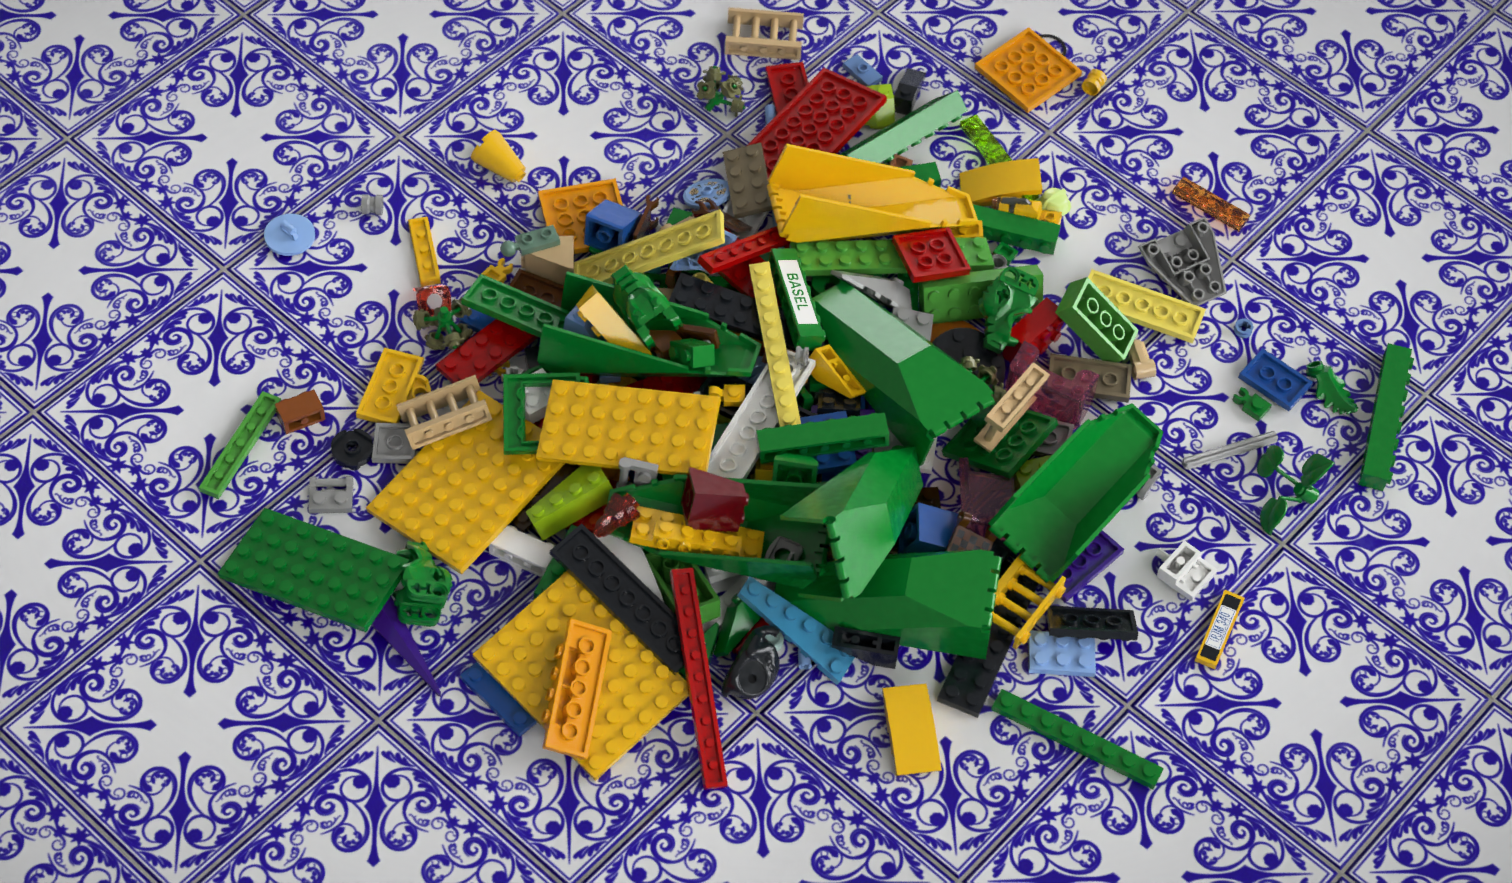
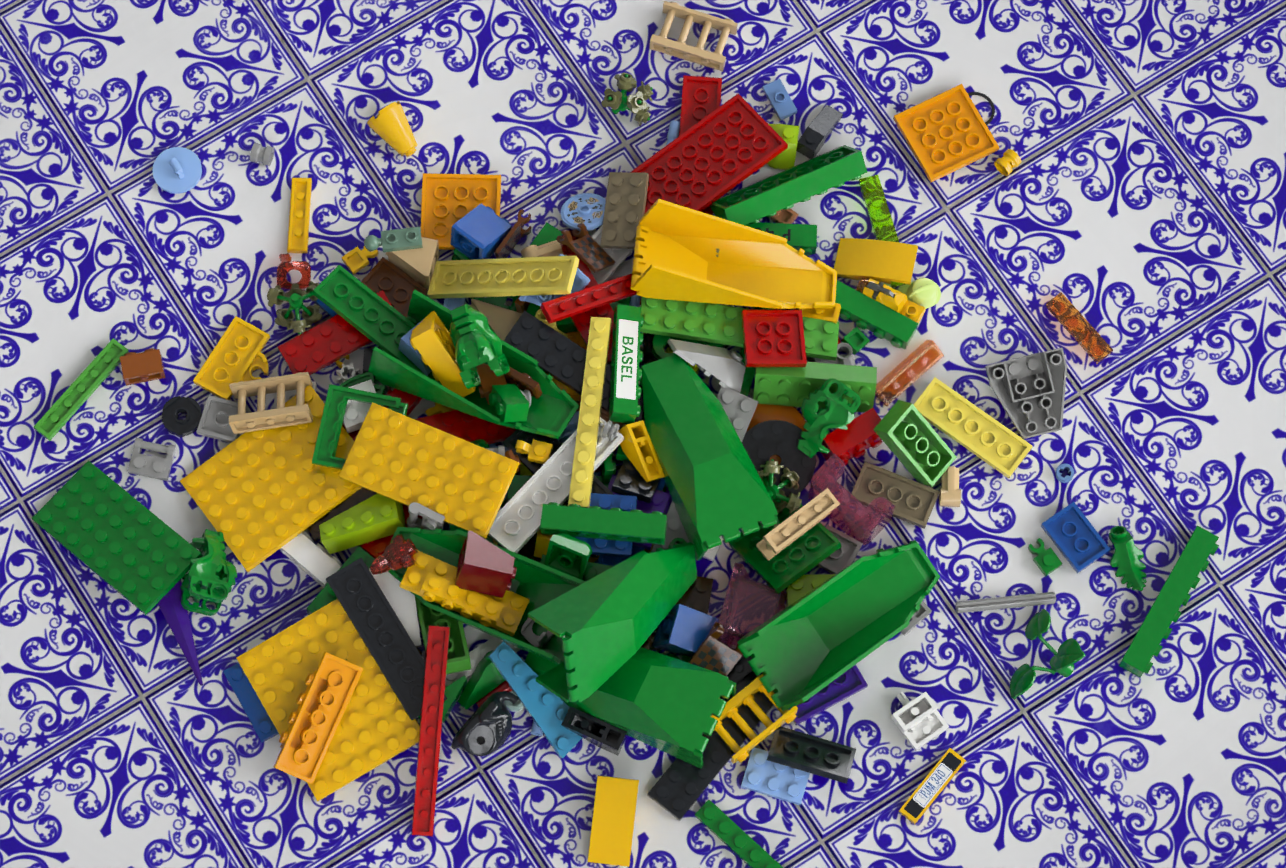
camera: 15 degrees right, 15 degrees up
none -> clear orange slope [875,340,944,406]

